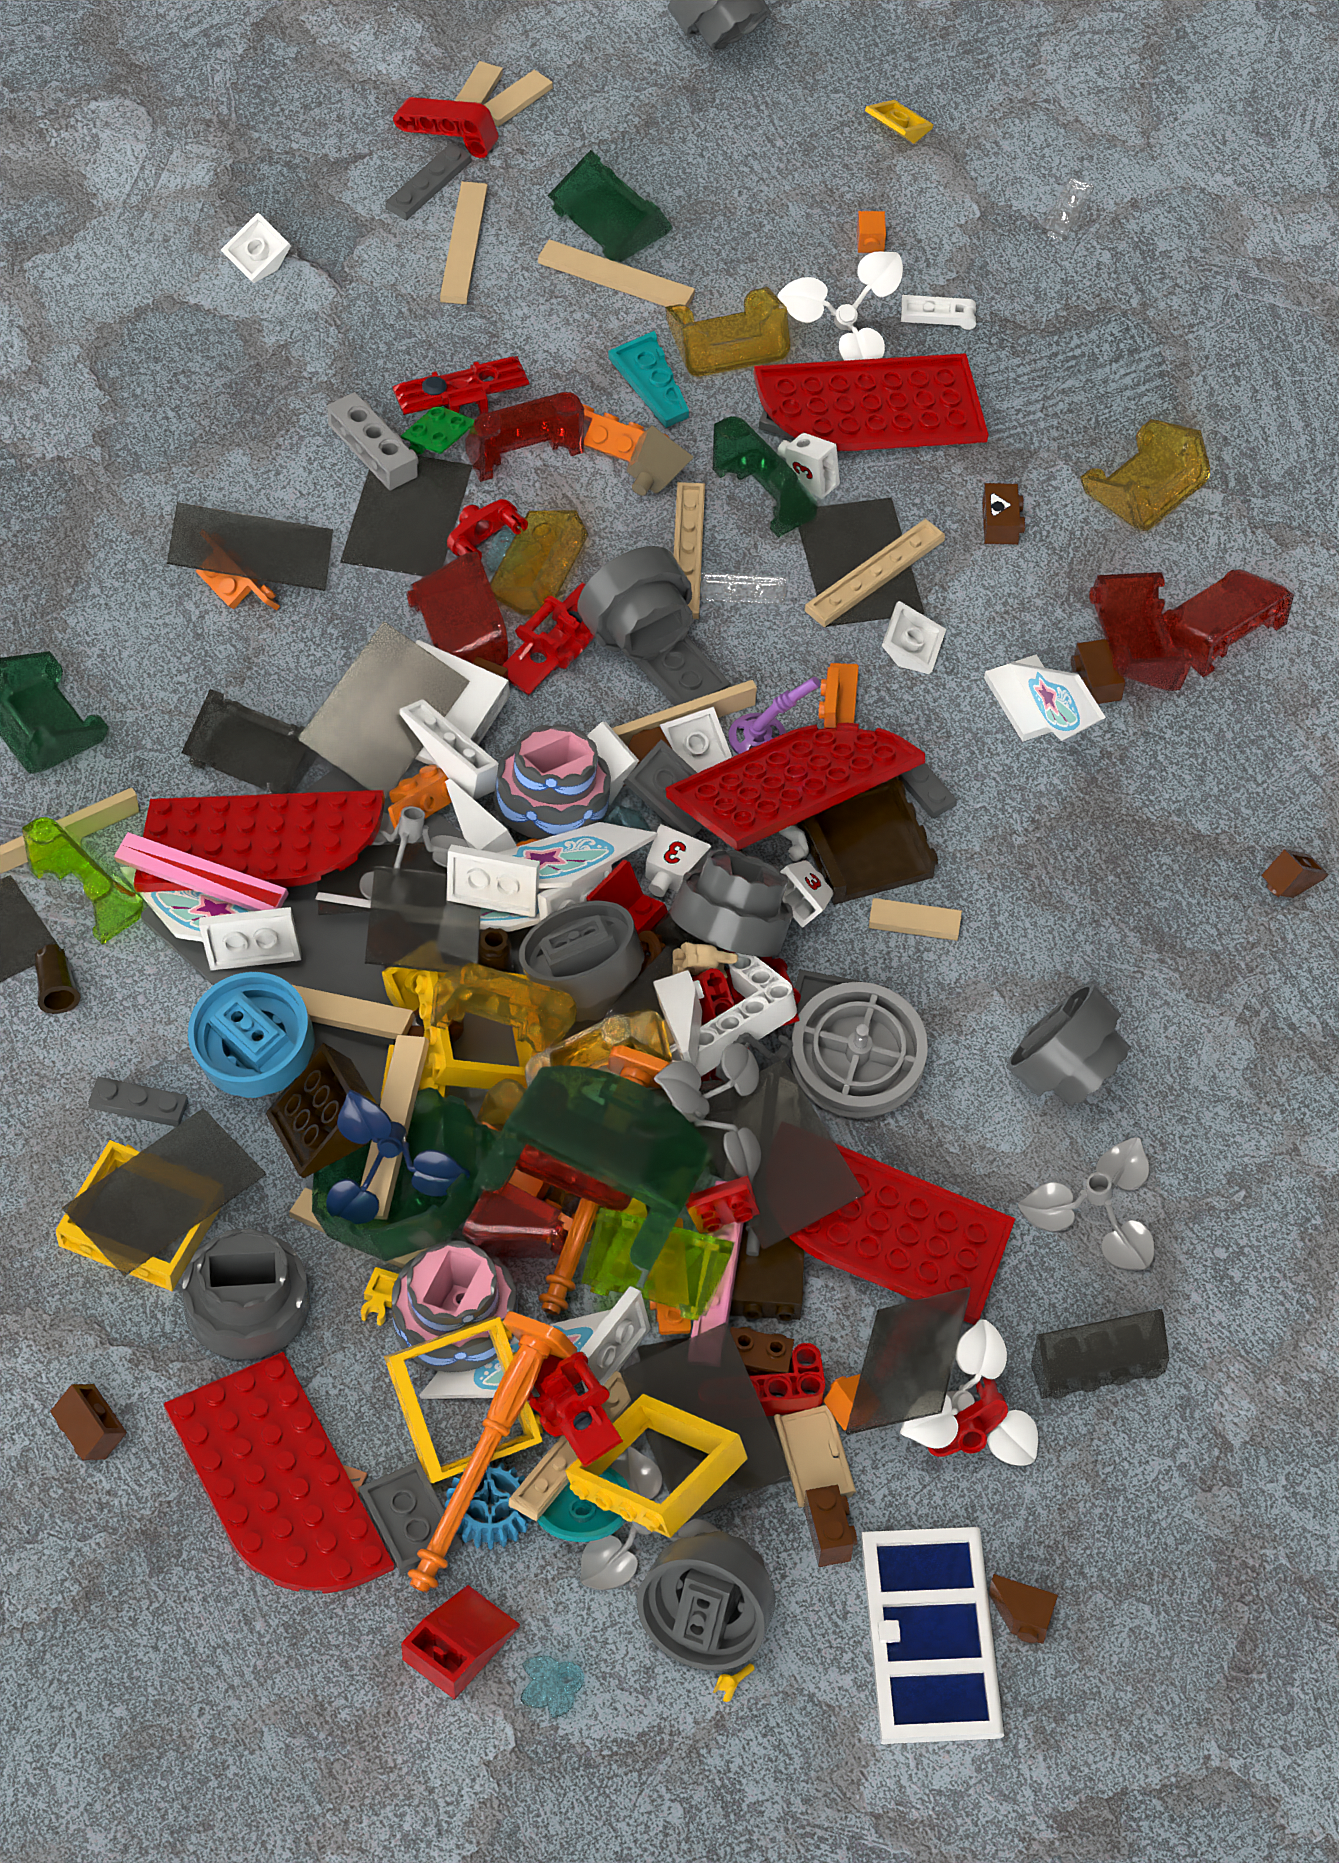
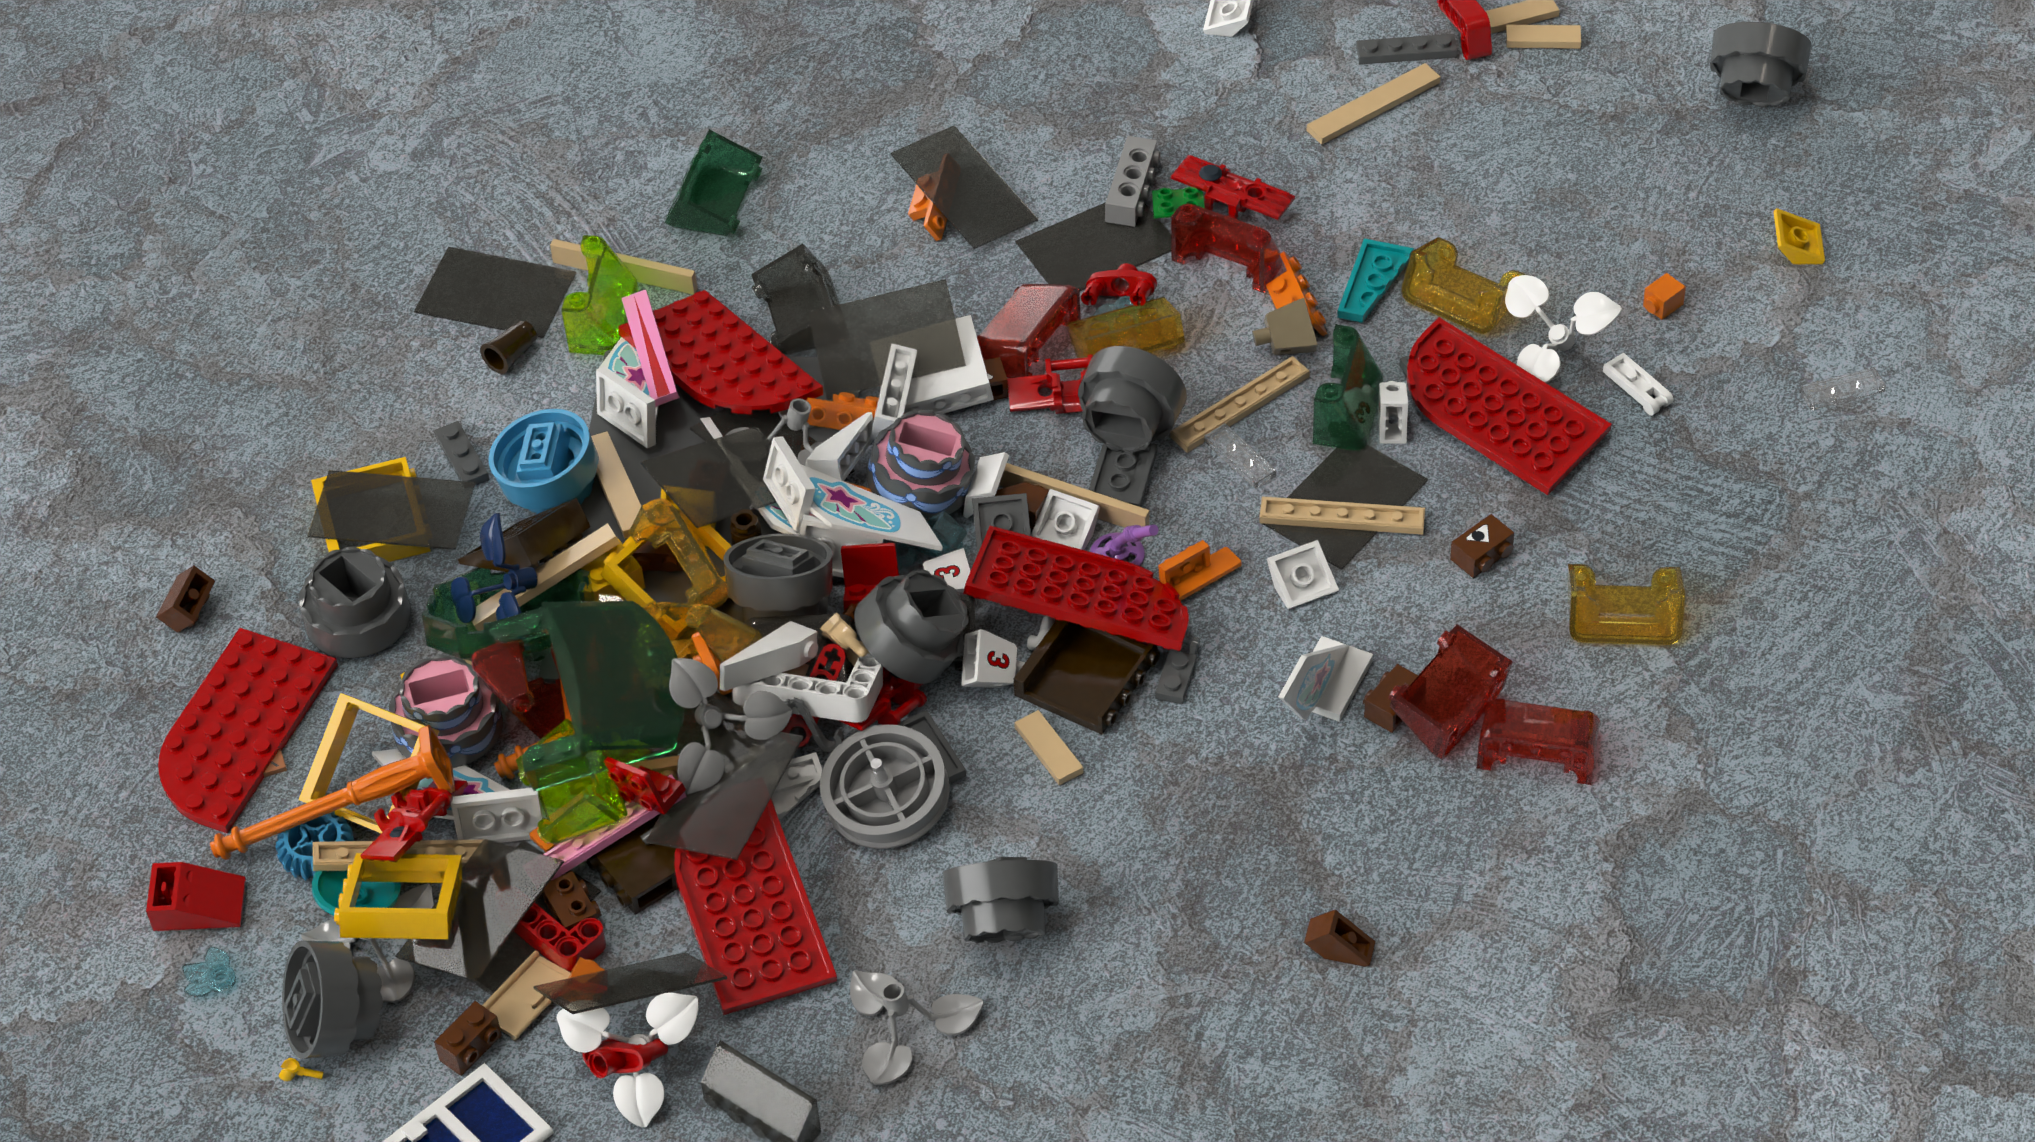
camera: 55 degrees right, 5 degrees down
dark grey plate [358,1461,461,1575] -> none
tan tile [538,239,695,313] -> none
clear green windscreen [547,150,673,262] -> none

